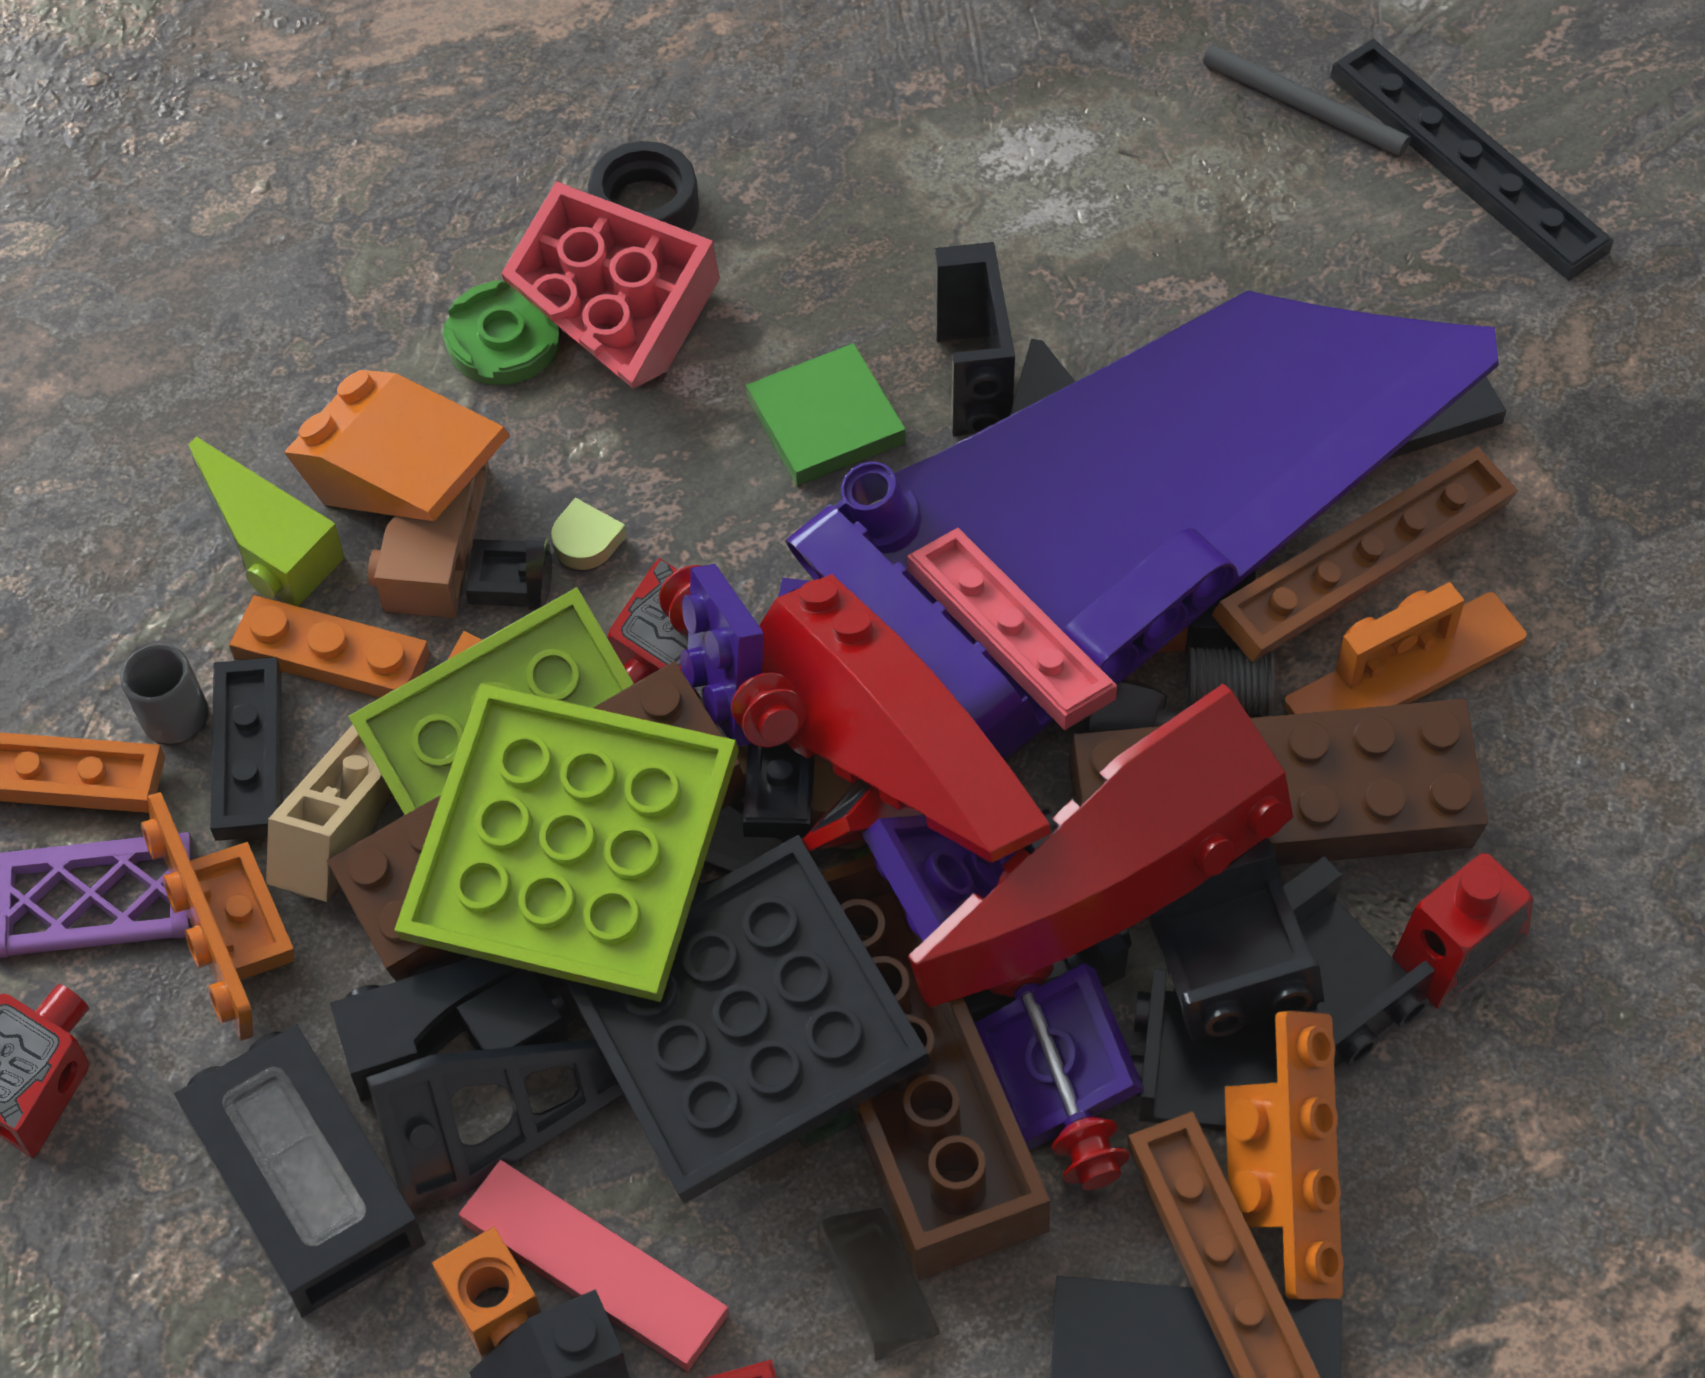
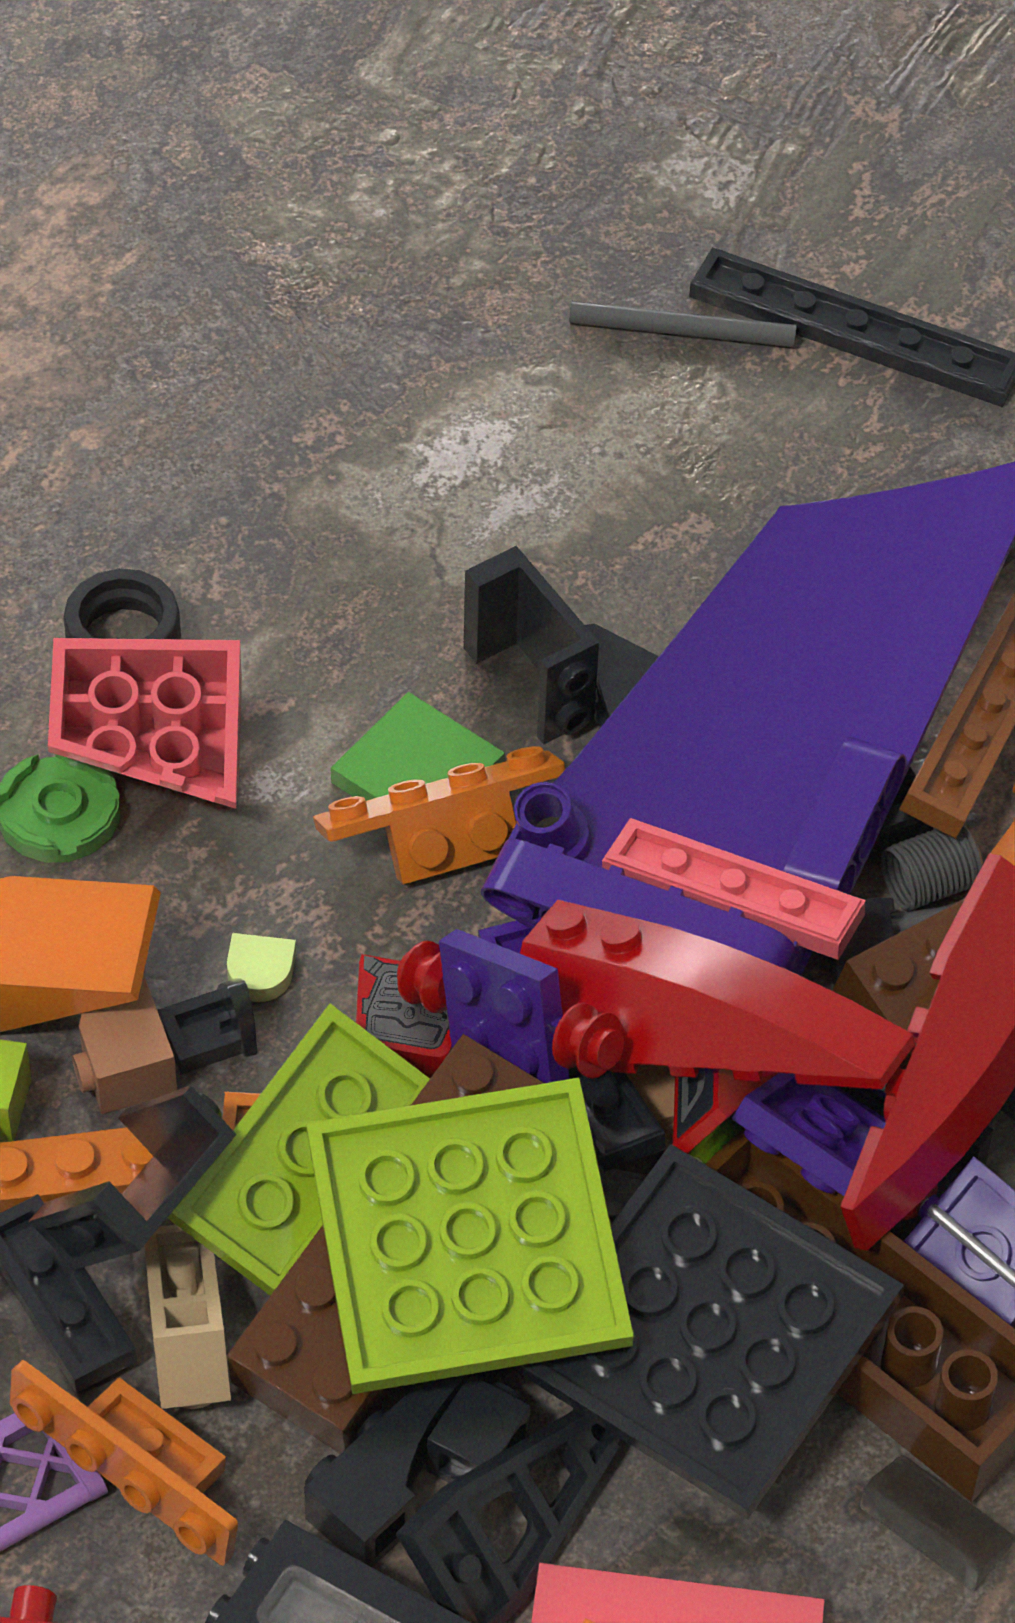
camera: 30 degrees left, 5 degrees down
none -> black panel [29,1086,237,1270]
none -> orange bracket [313,746,566,885]

